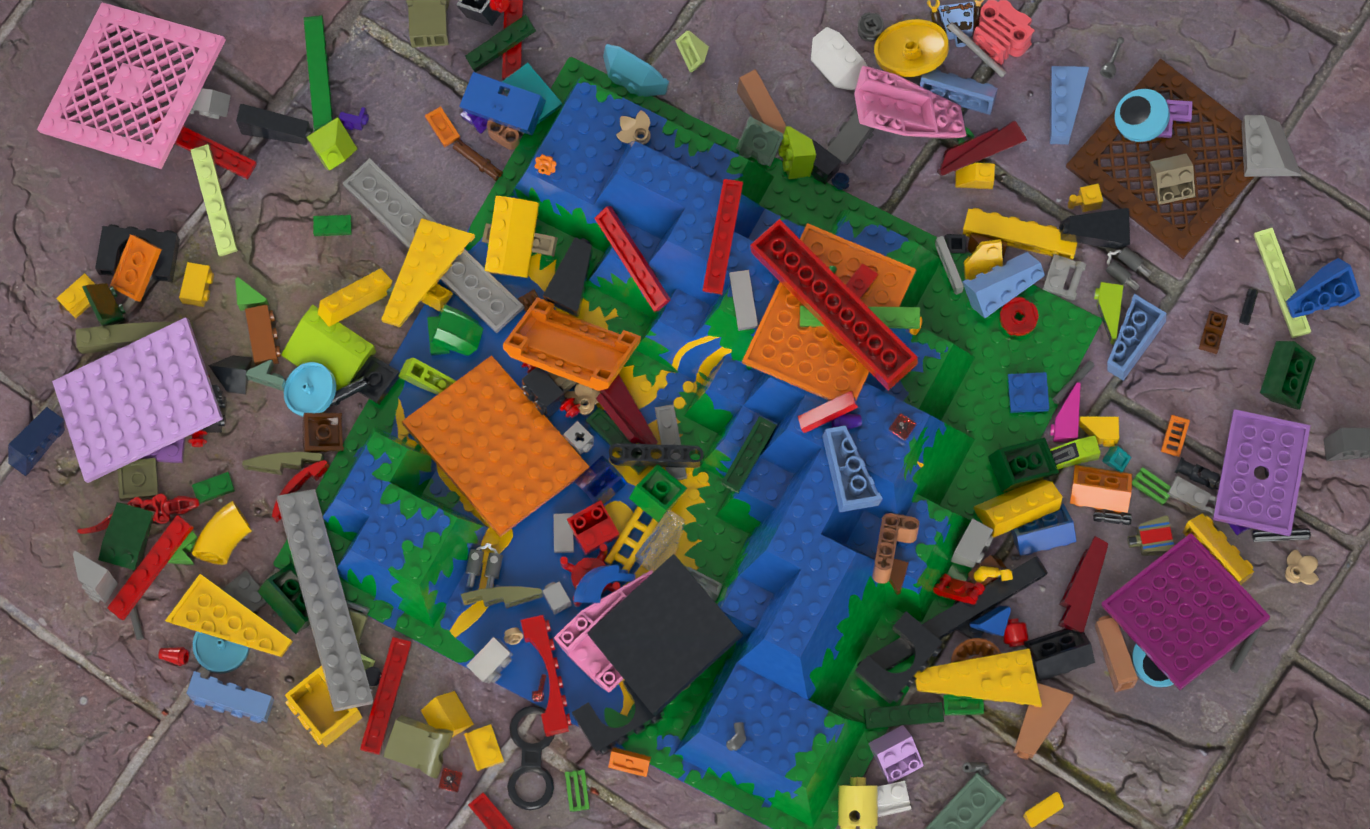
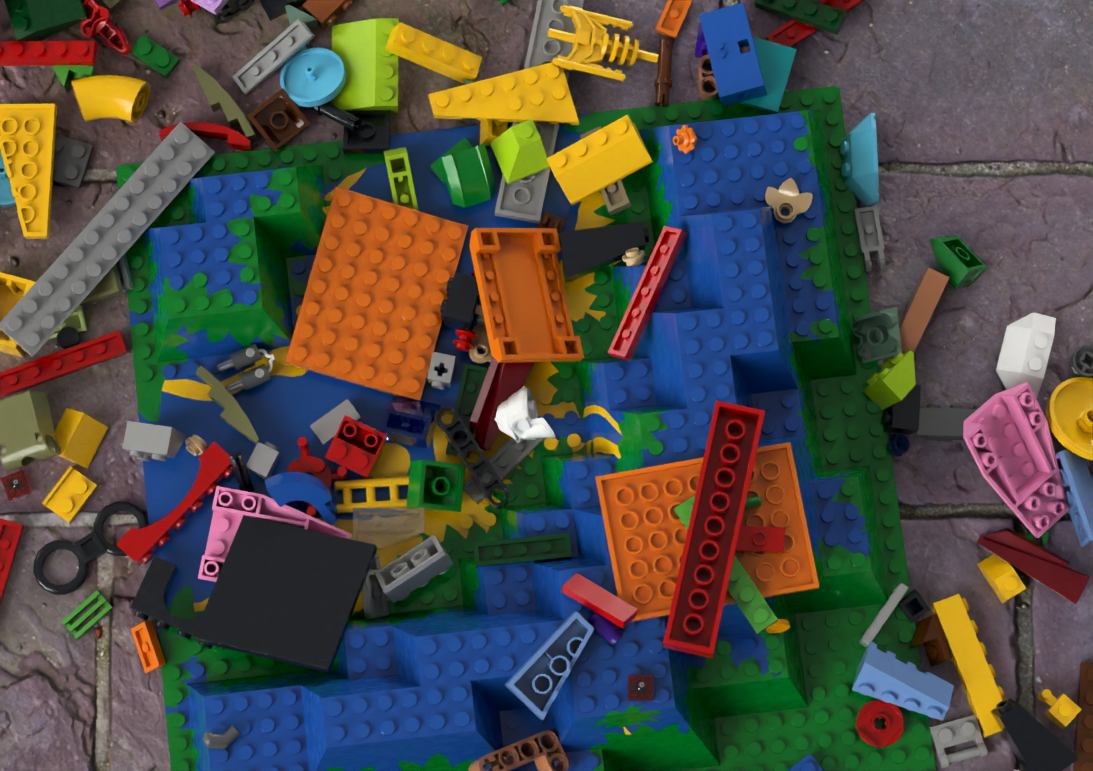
camera: 50 degrees right, 5 degrees up
dark green slope [257,563,310,635] -> none
clear red hand [532,674,546,702] -> none
yellowish green slope [675,31,709,72] -> none
red plate [703,179,743,295] -> none
light grey tile [729,270,758,331] -> none
yellow plate [964,240,1003,281] -> none
none -> black axle [229,452,254,492]
none -> light grey tile [232,18,315,95]
none -> light grey slope [375,534,453,603]
none -> lime slope [490,119,550,185]
none -> white head [494,386,556,444]
none -> yellow bar [547,5,659,81]
none -> tan plate [622,248,645,266]
none -> light grey hinge [853,206,886,272]
none -> green slope [930,236,988,290]

